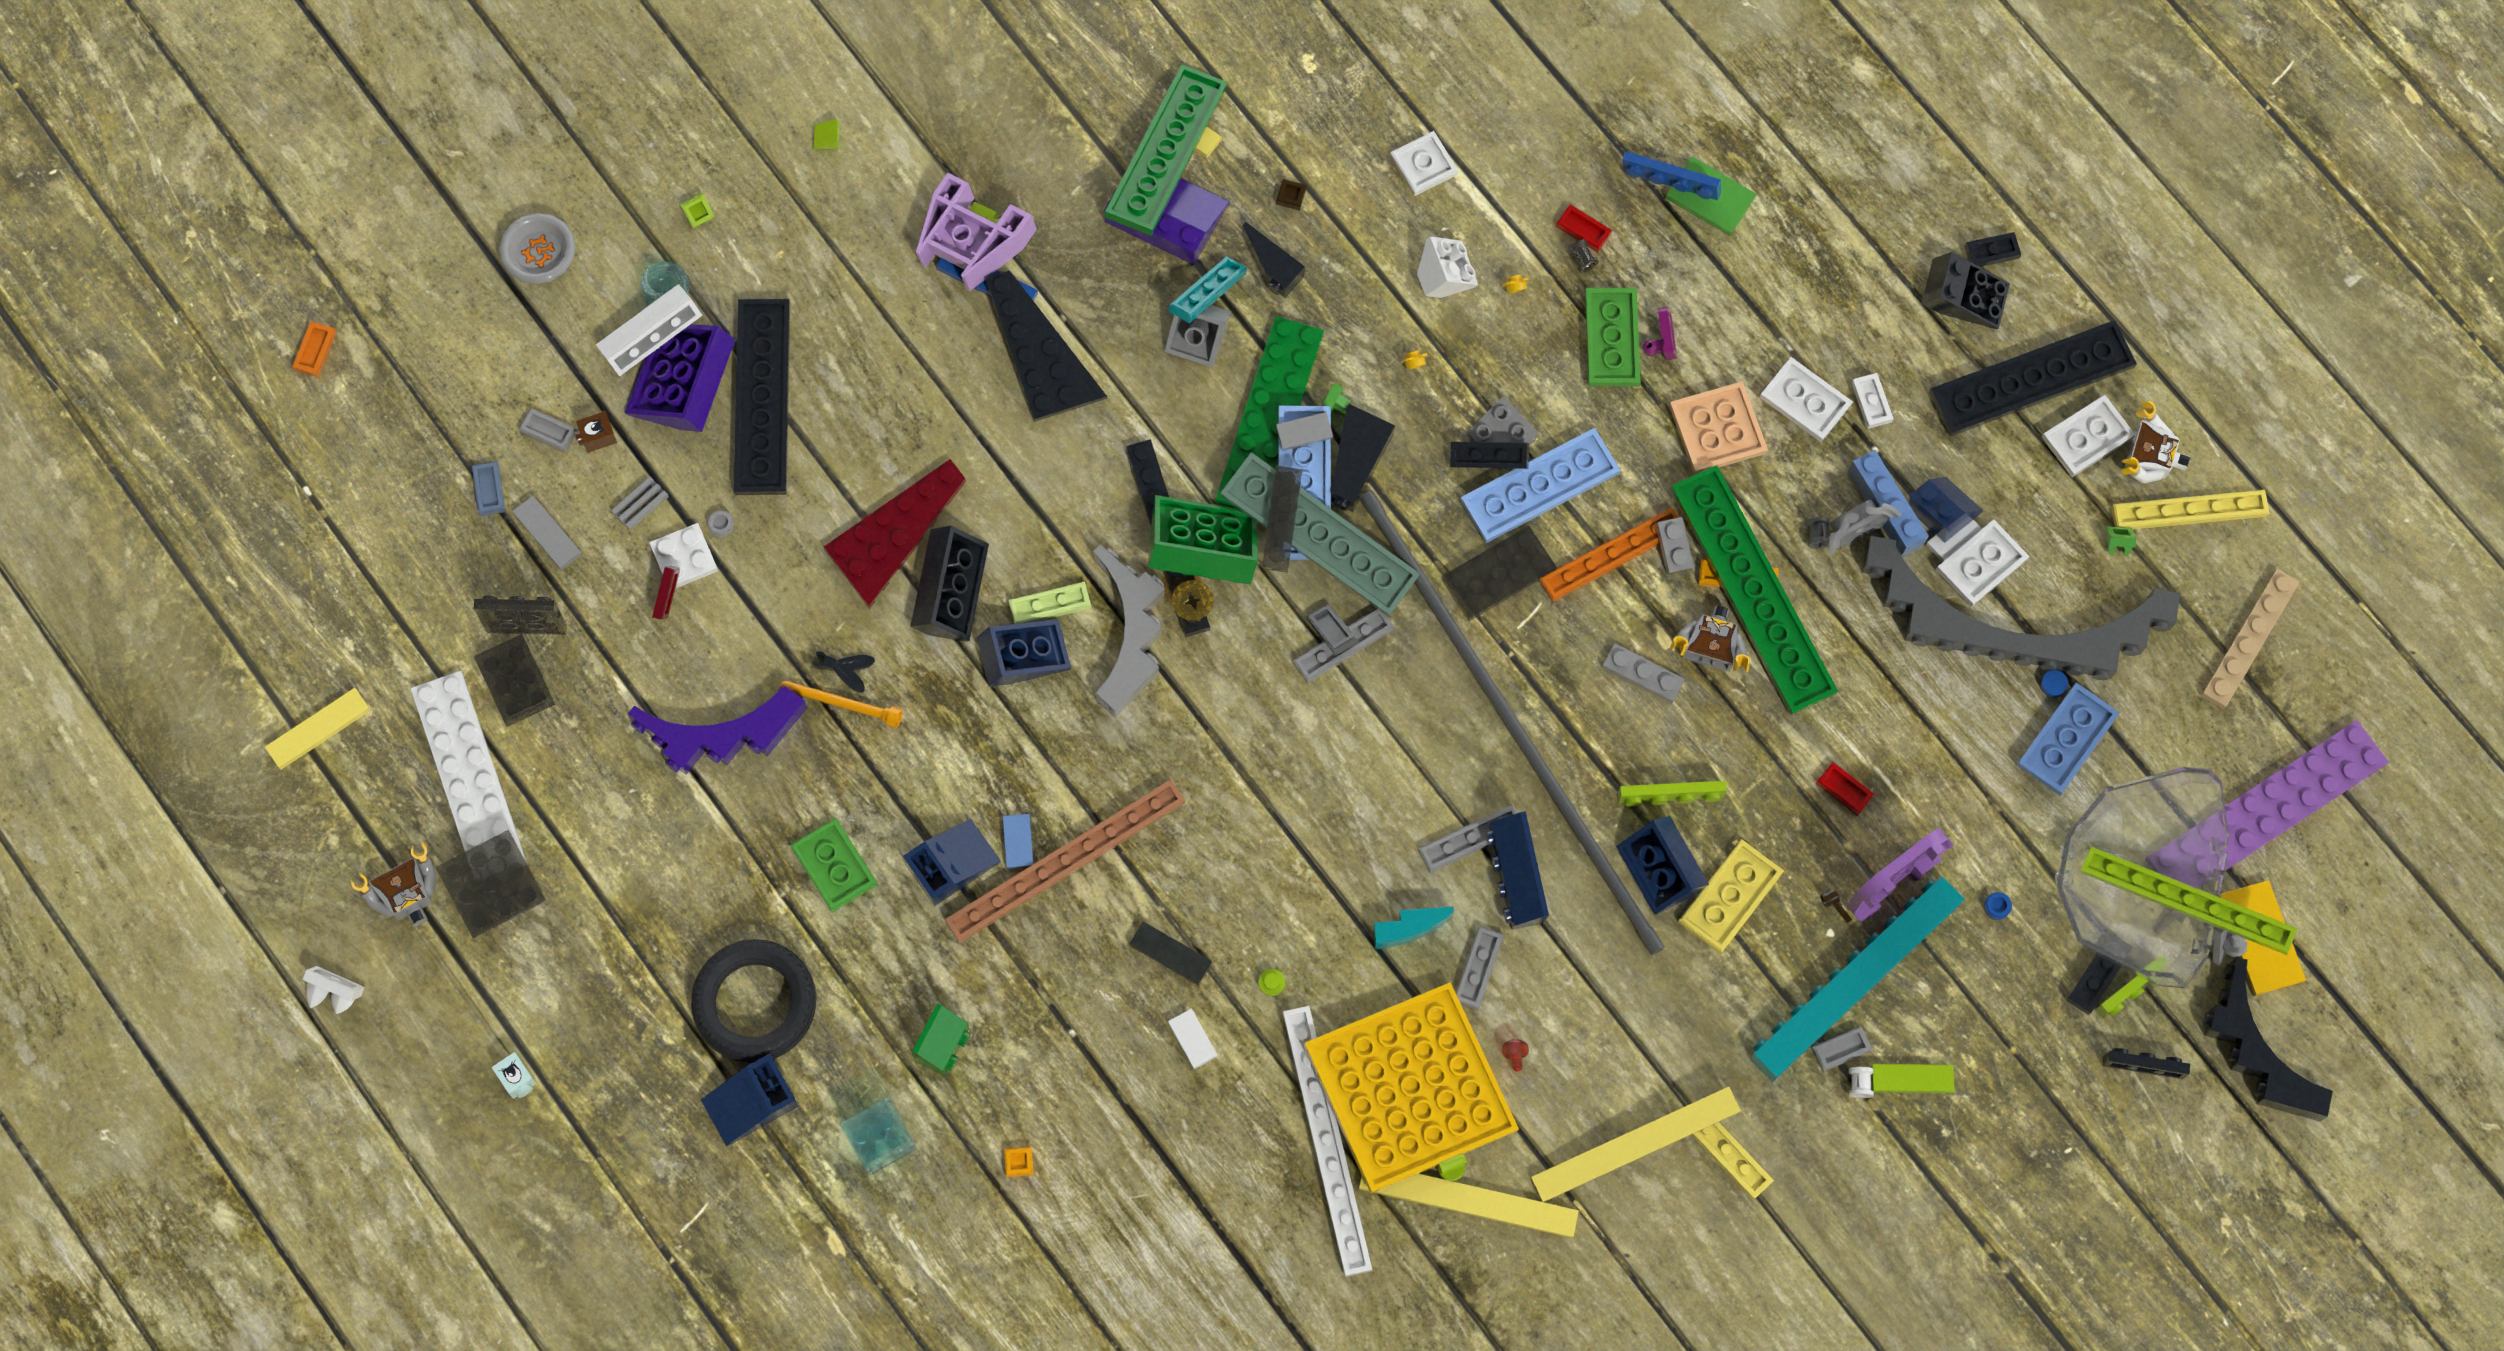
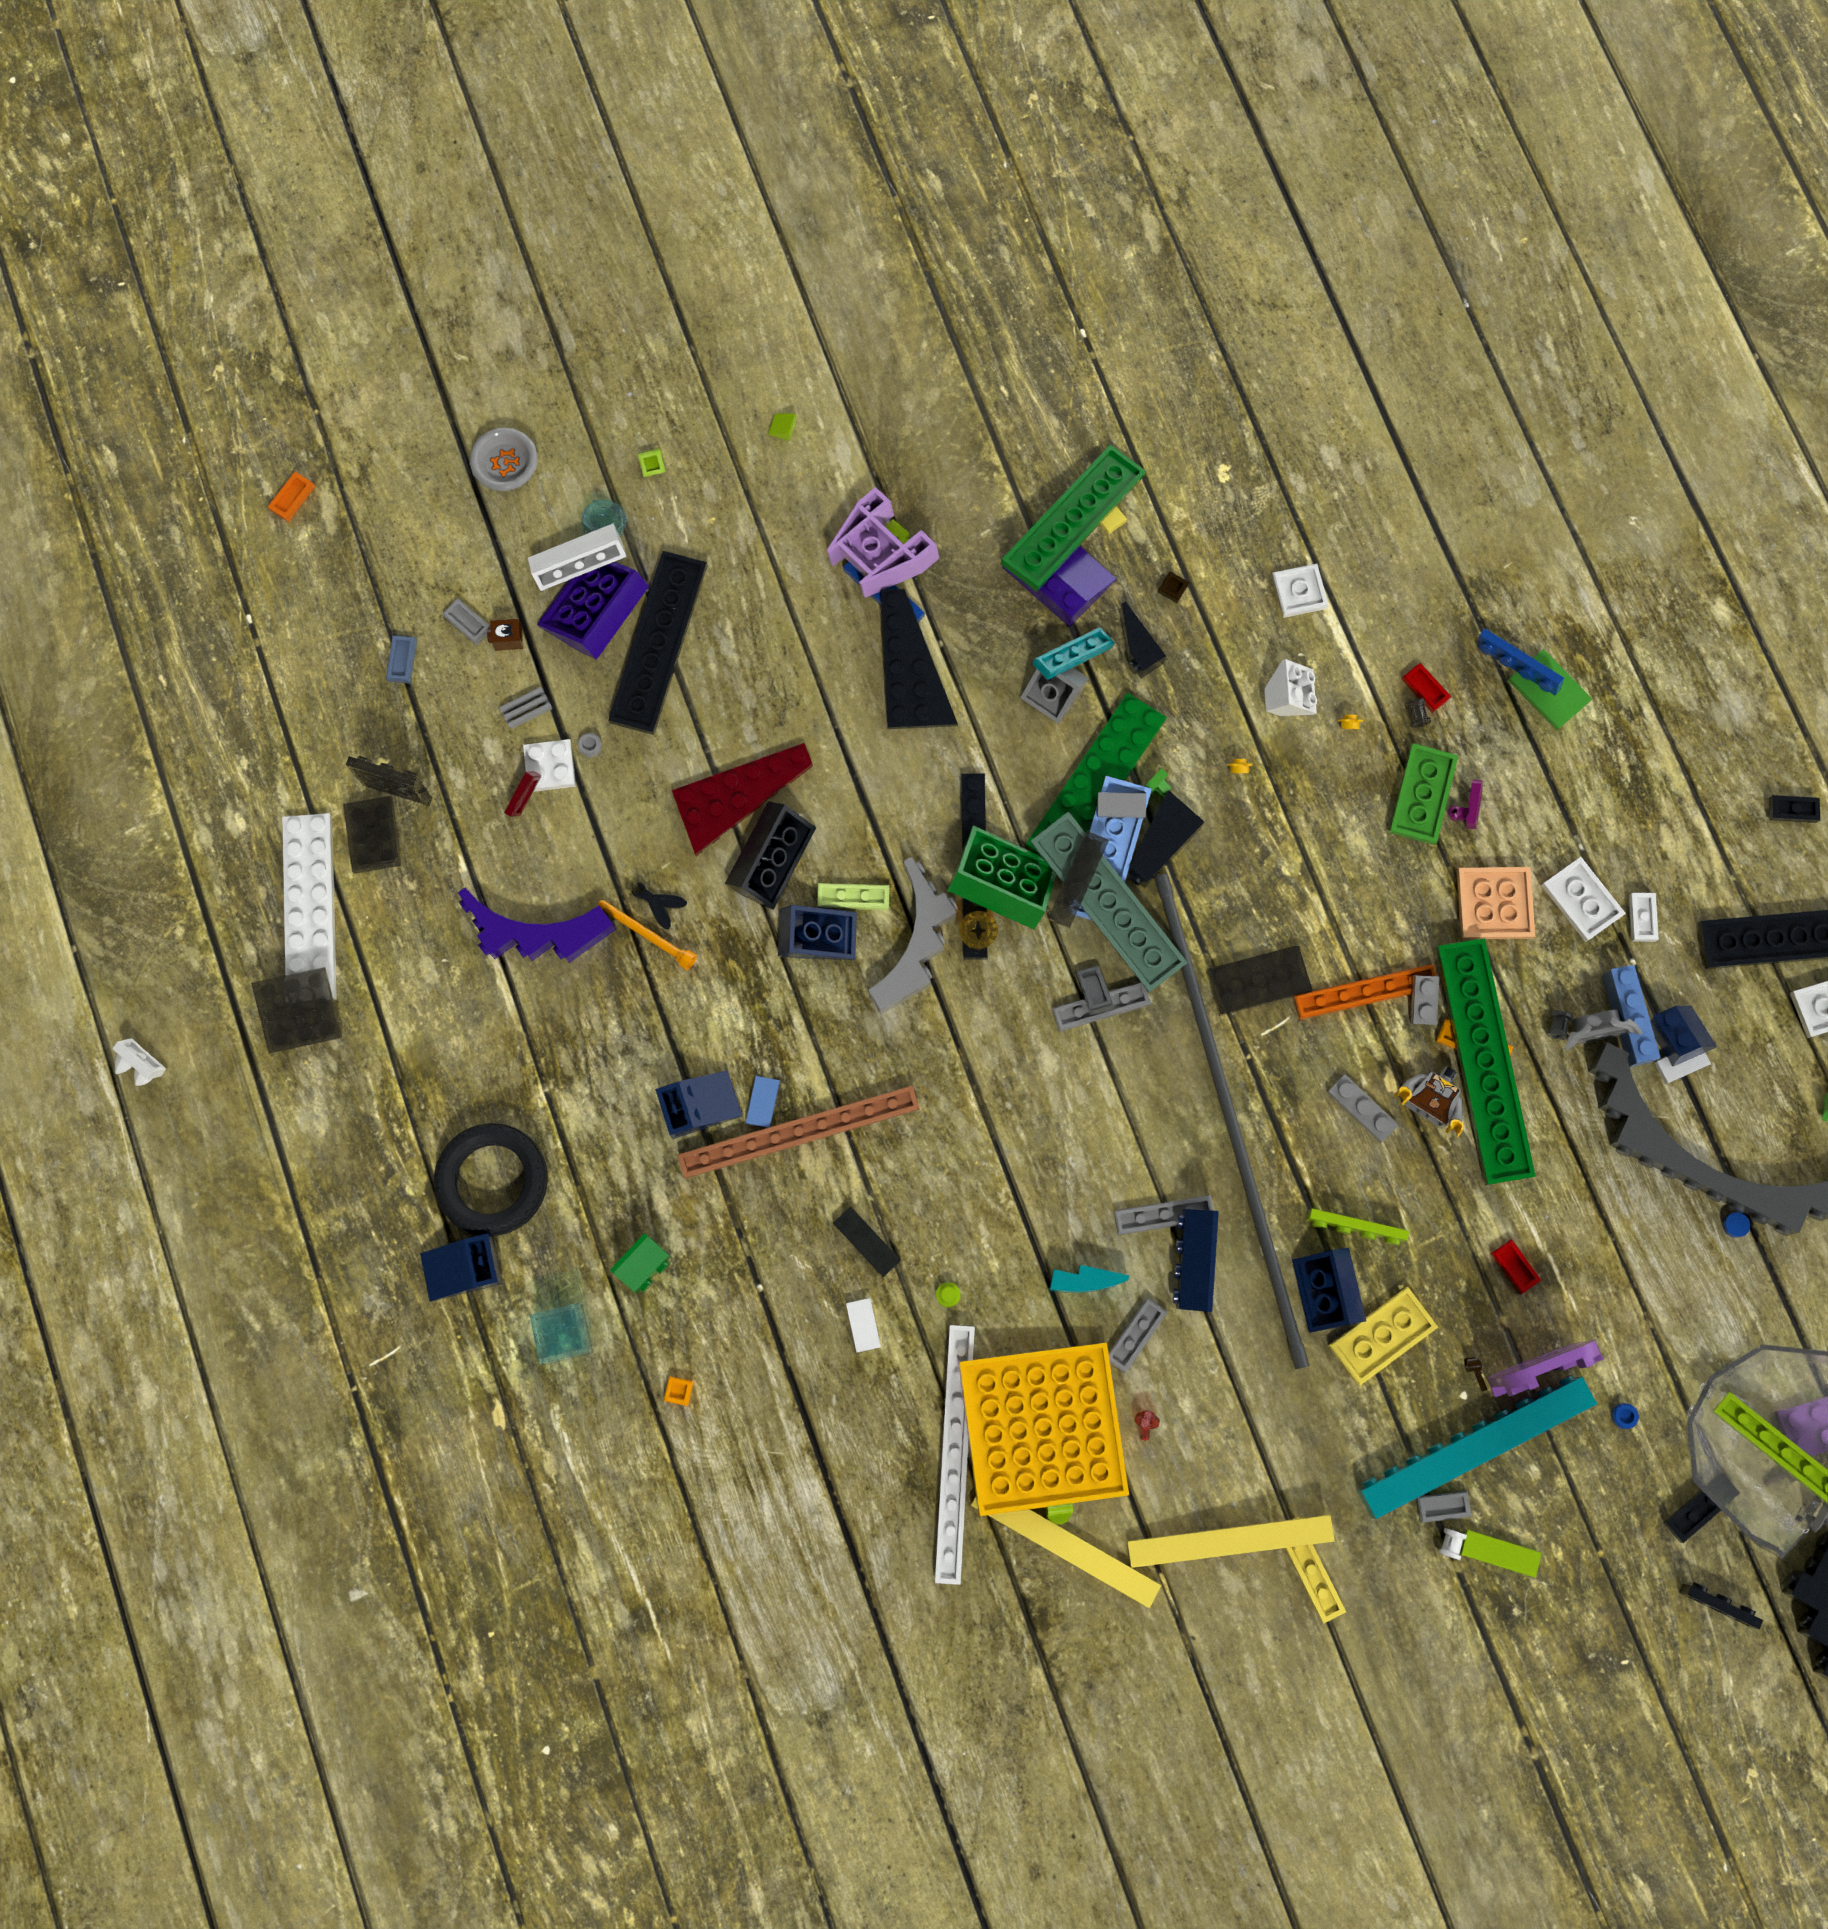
camera: 20 degrees right, 5 degrees up
light yellow tile [265,688,371,770] -> none
torso [350,841,437,927] -> none
light aqua brick [492,1052,537,1099] -> none
light grey tile [512,496,582,570] -> none
bright green tile [790,818,878,913] -> none
black plate [1450,441,1529,469] -> none
light blue plate [1460,428,1621,543] -> none
light grey hinge [1468,396,1538,469] -> none
black slope [1921,252,2010,329] -> none
white plate [1936,520,2030,607] -> none
medium blue plate [2016,682,2120,796] -> none
lime plate [2095,957,2168,1018] -> none

